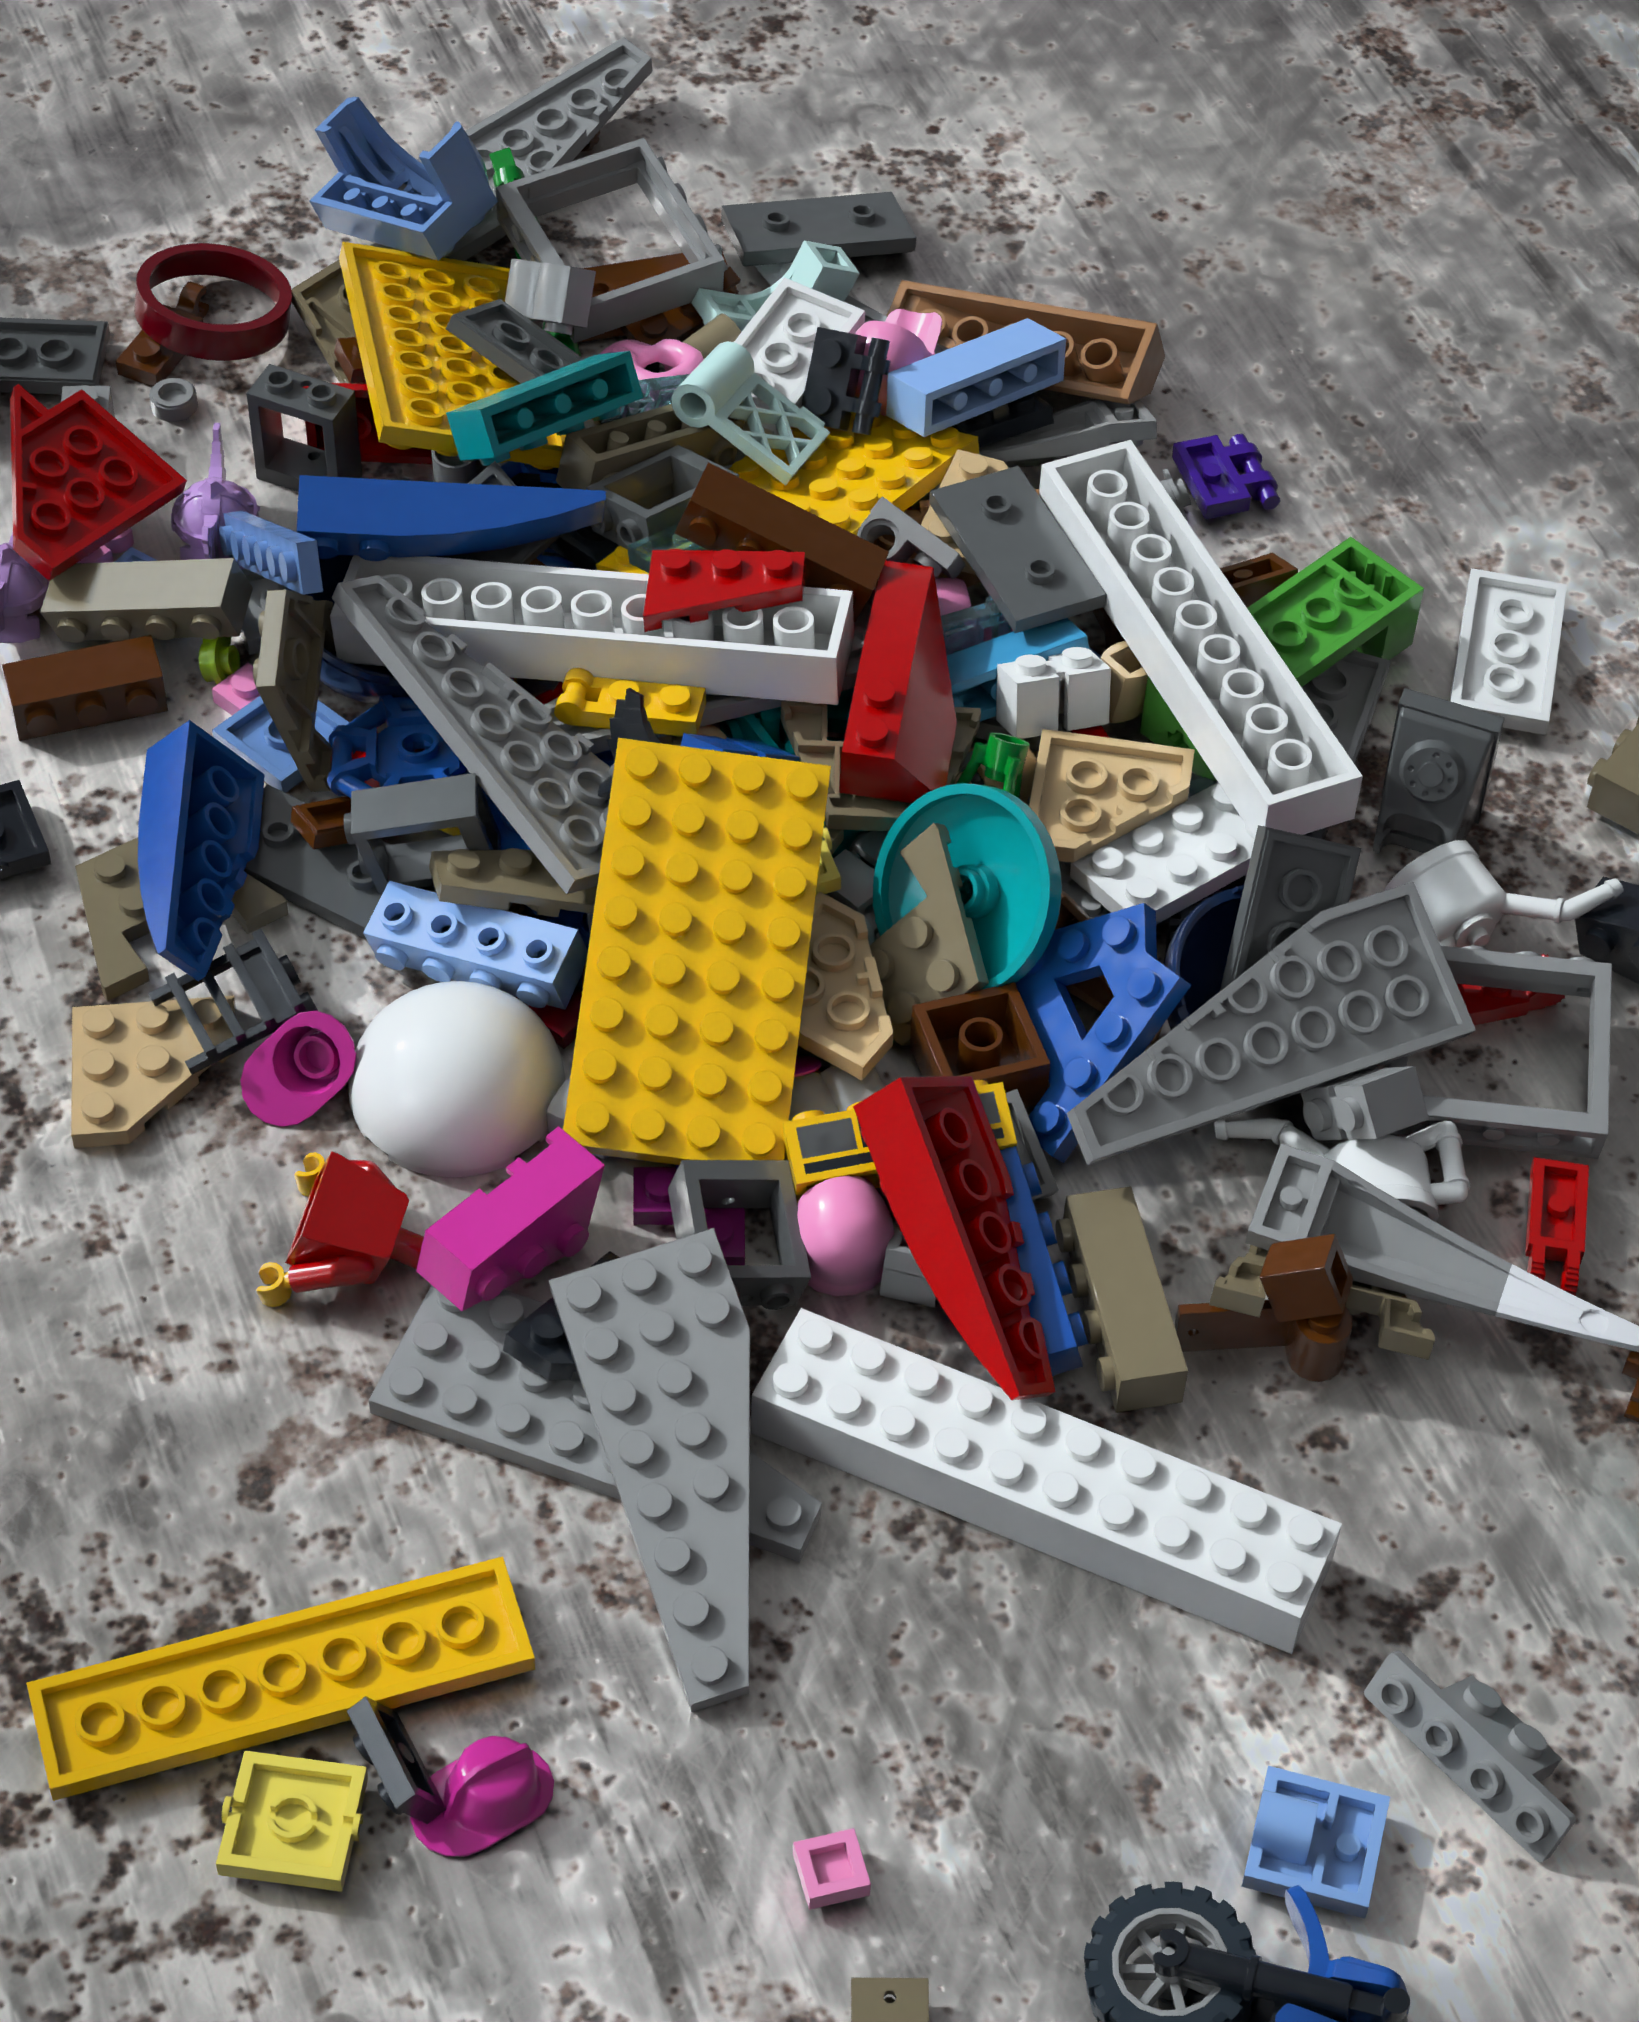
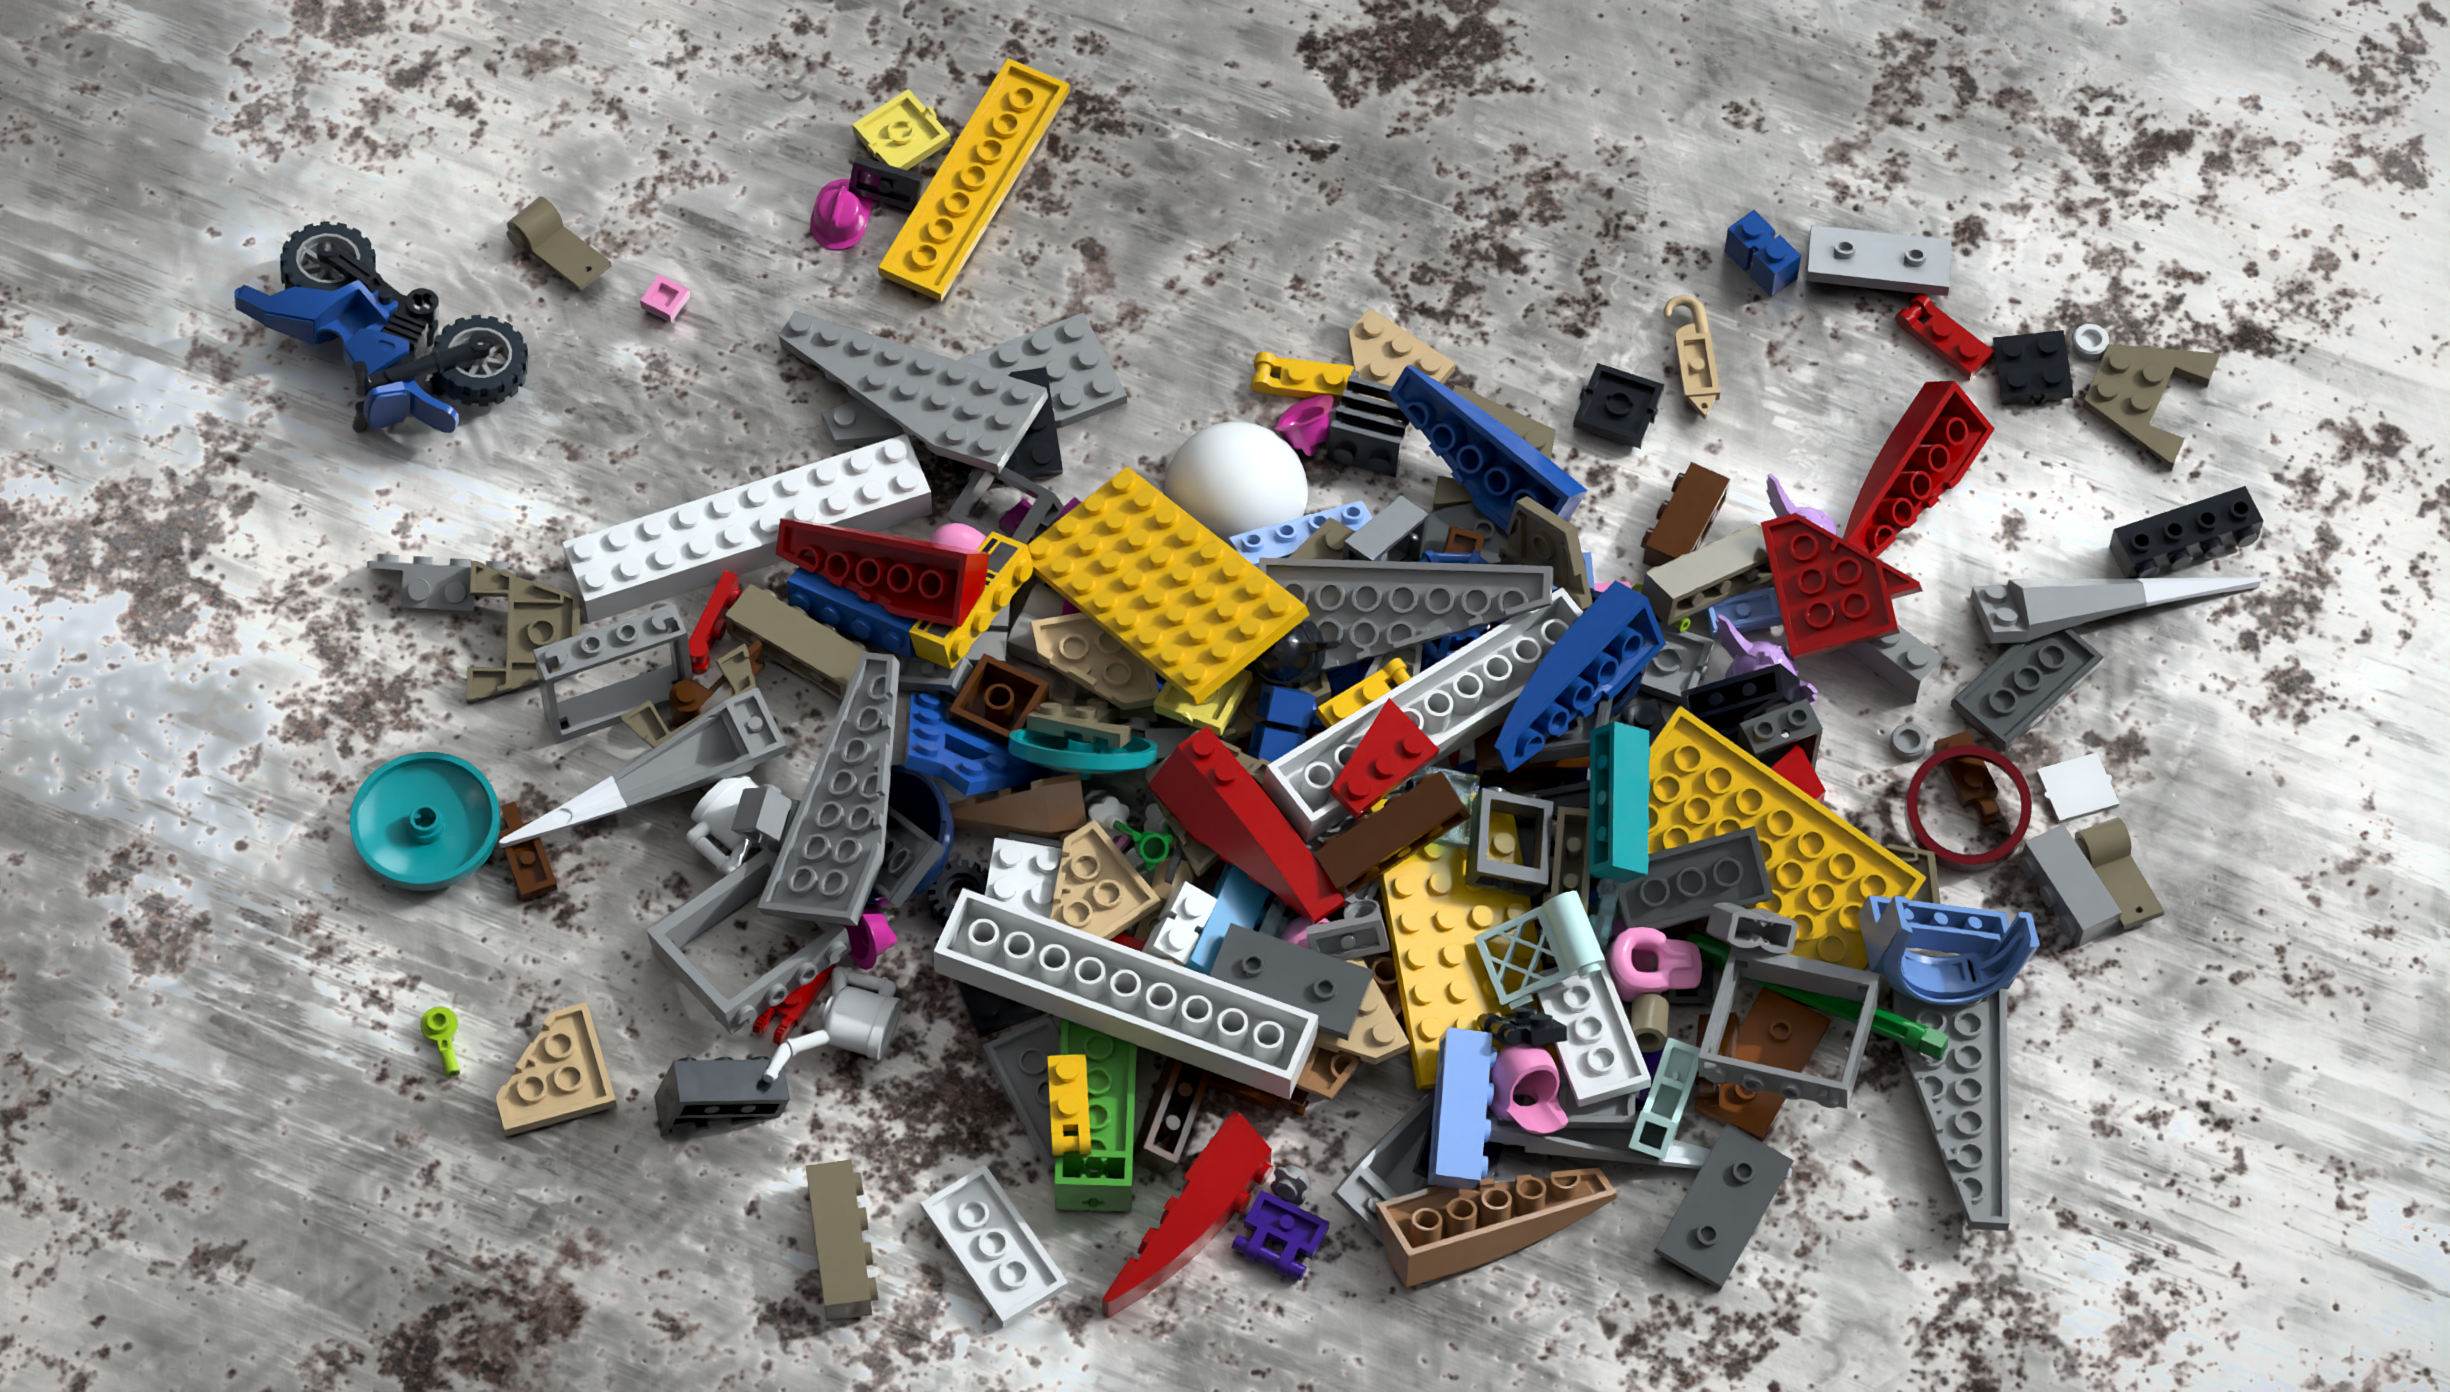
camera: 135 degrees right, 10 degrees up
medium blue plate [219,511,323,595] -> none
red torso [256,1151,424,1307] -> none
dark pink wedge [416,1126,605,1312] -> none
light blue plate [1241,1766,1390,1919] -> none
reddish brown panel [1259,1234,1353,1322] -> none
dark grey piece [1373,688,1505,854] -> none
red hinge [1525,1157,1589,1296] -> none
none -> dark tan wing [466,561,581,703]
none -> light grey window [533,603,693,744]
none -> red plate [688,570,743,675]
none -> yellow plate [1047,1054,1091,1156]
none -> red wedge [1102,1109,1273,1319]
none -> yellow plate [1250,352,1354,403]
none -> black wedge [1681,663,1802,744]
none -> light grey brick [2020,824,2122,947]
none -> white piece [2036,752,2120,824]
none -> dark tan door [2075,817,2164,930]

